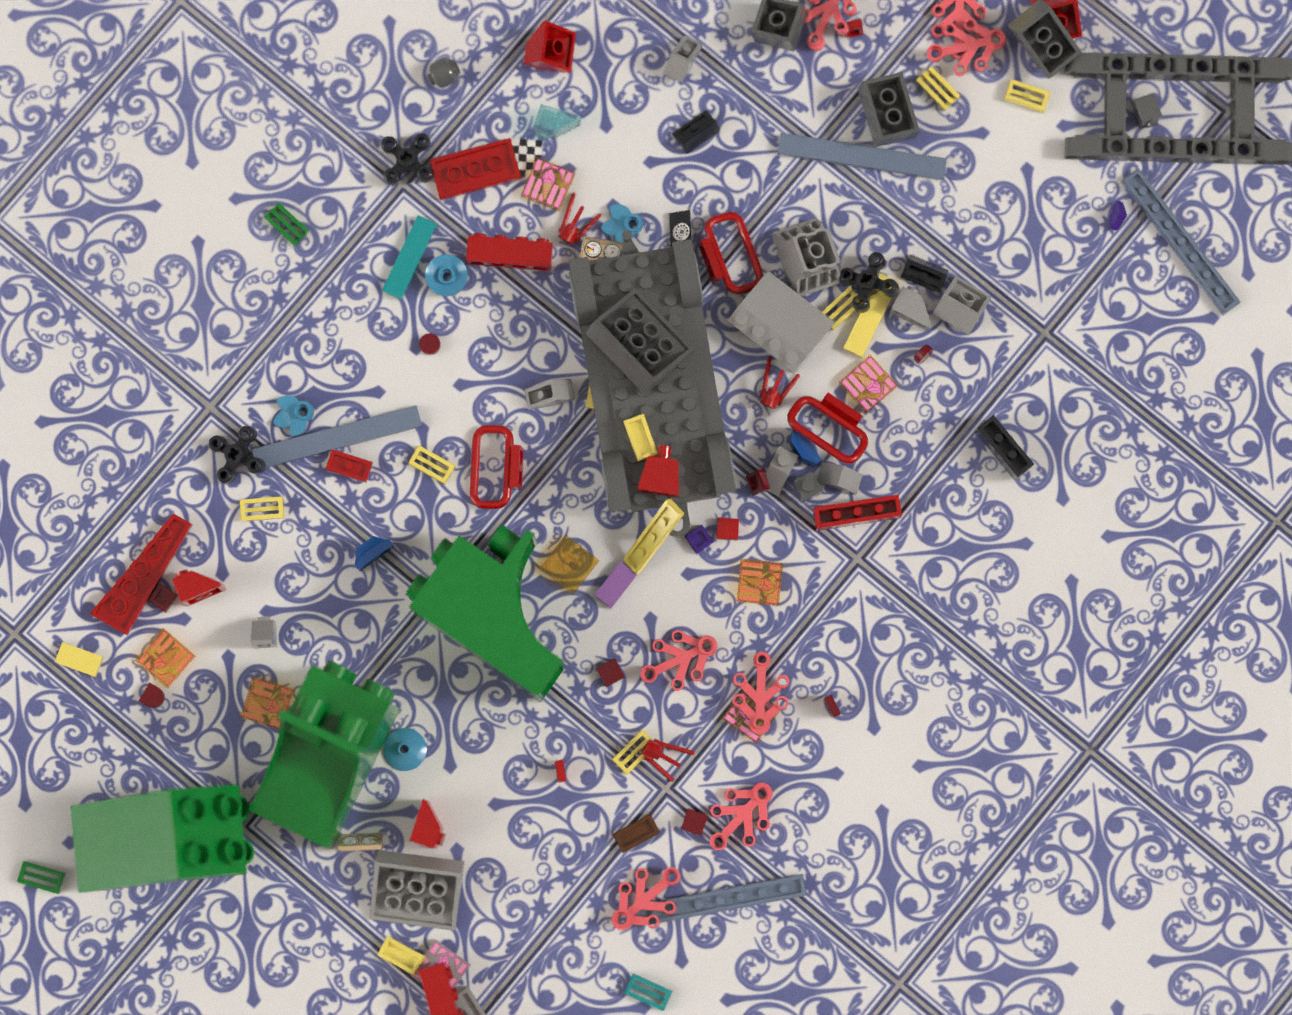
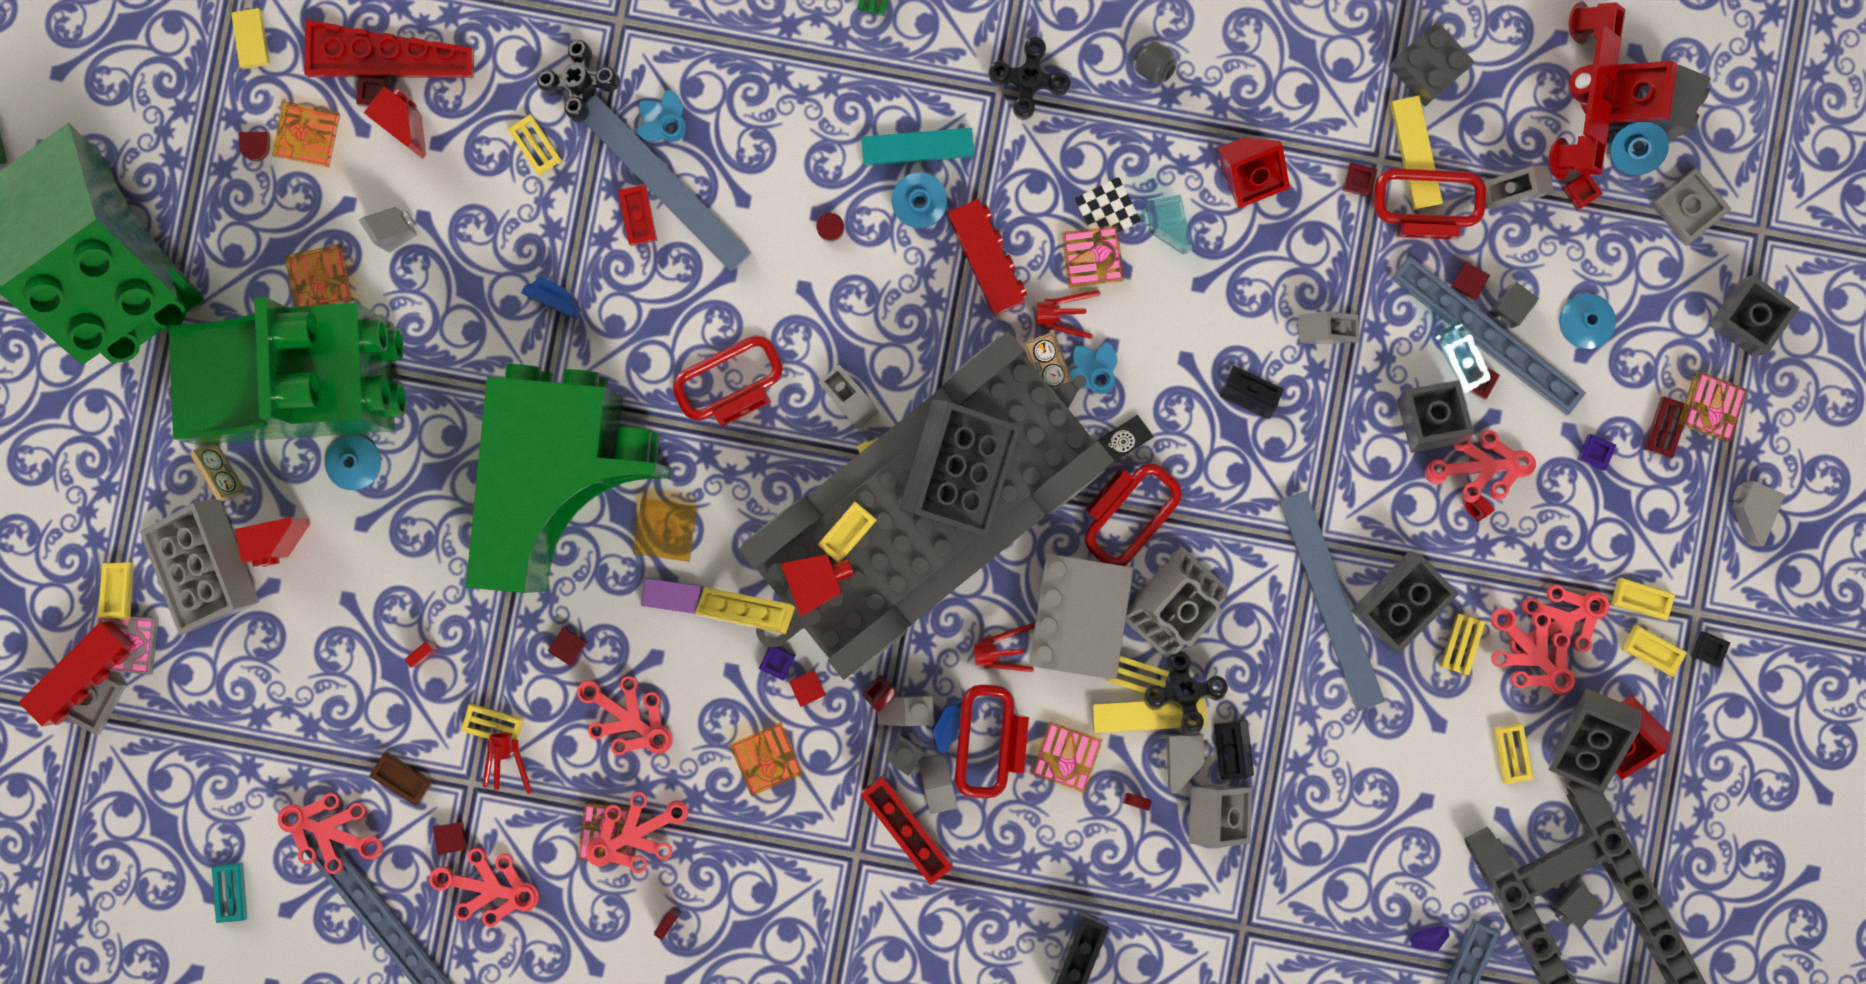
camera: 60 degrees right, 5 degrees up
light yellow tile [408,445,456,485] -> none
red tile [429,138,521,201] -> none

